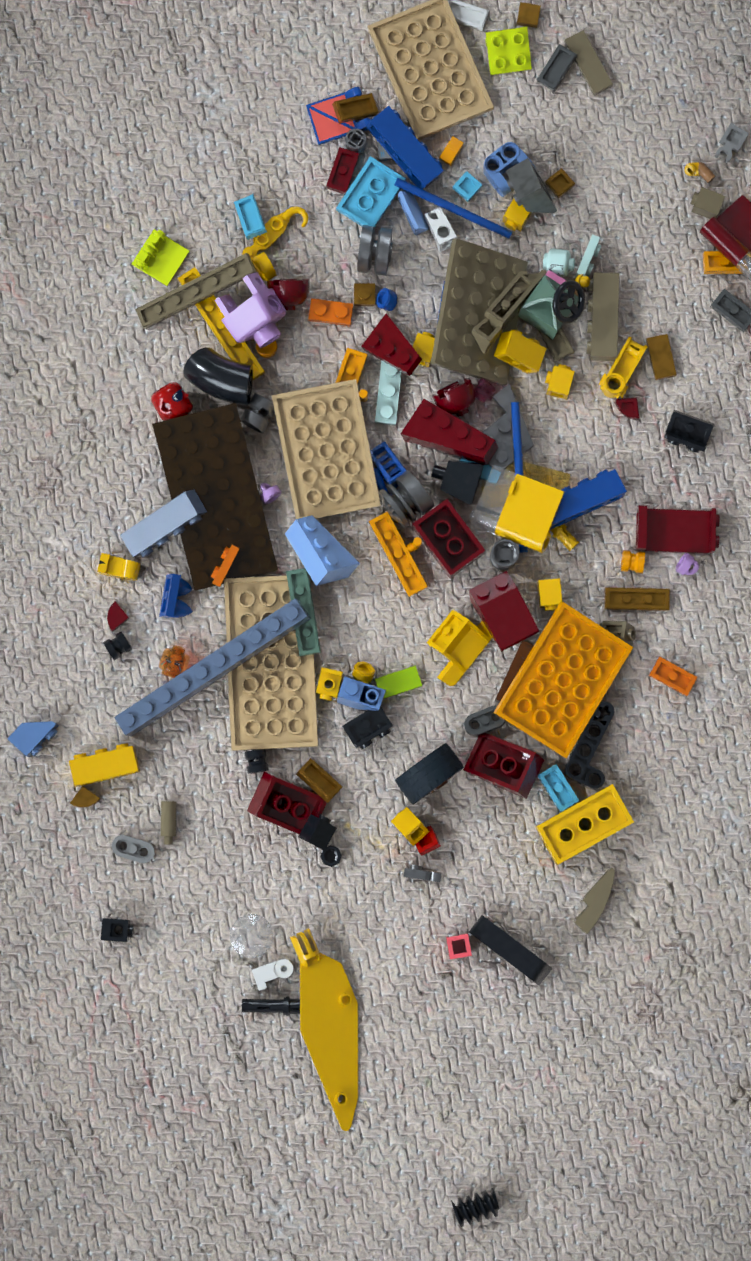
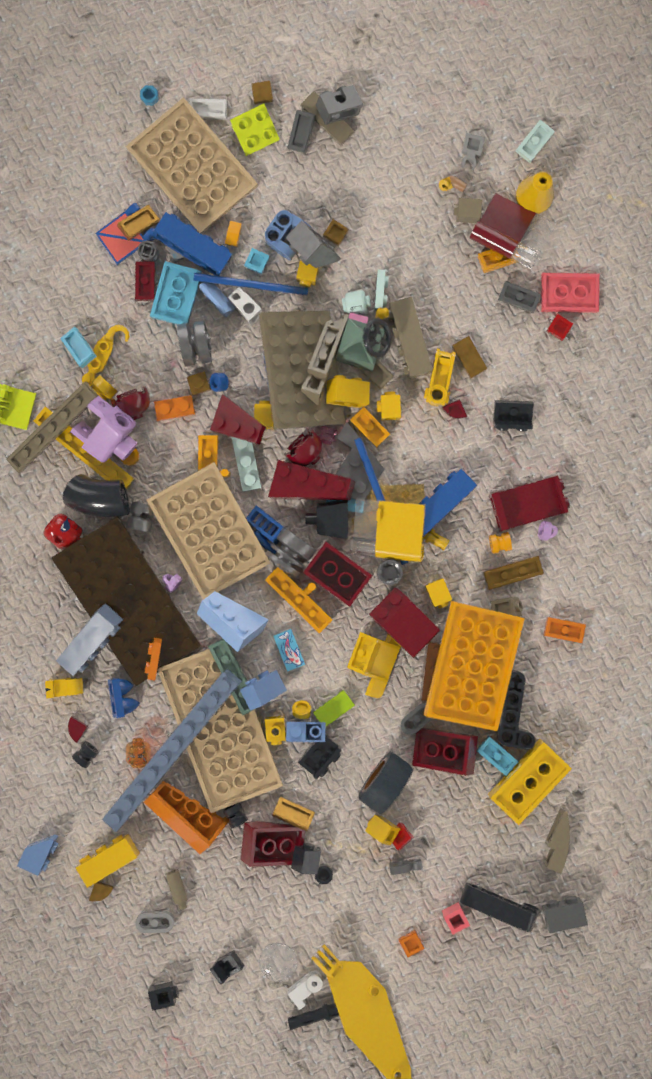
camera: 15 degrees left, 5 degrees up
none -> orange wedge [143,781,229,854]
none -> black bracket [210,950,245,985]
none -> medium blue brick [240,670,287,711]
none -> tile [273,629,305,672]
none -> dark grey brick [316,85,363,125]
none -> light orange plate [350,407,390,448]
none -> orange tile [399,930,425,957]
none -> dark grey brick [542,896,588,933]

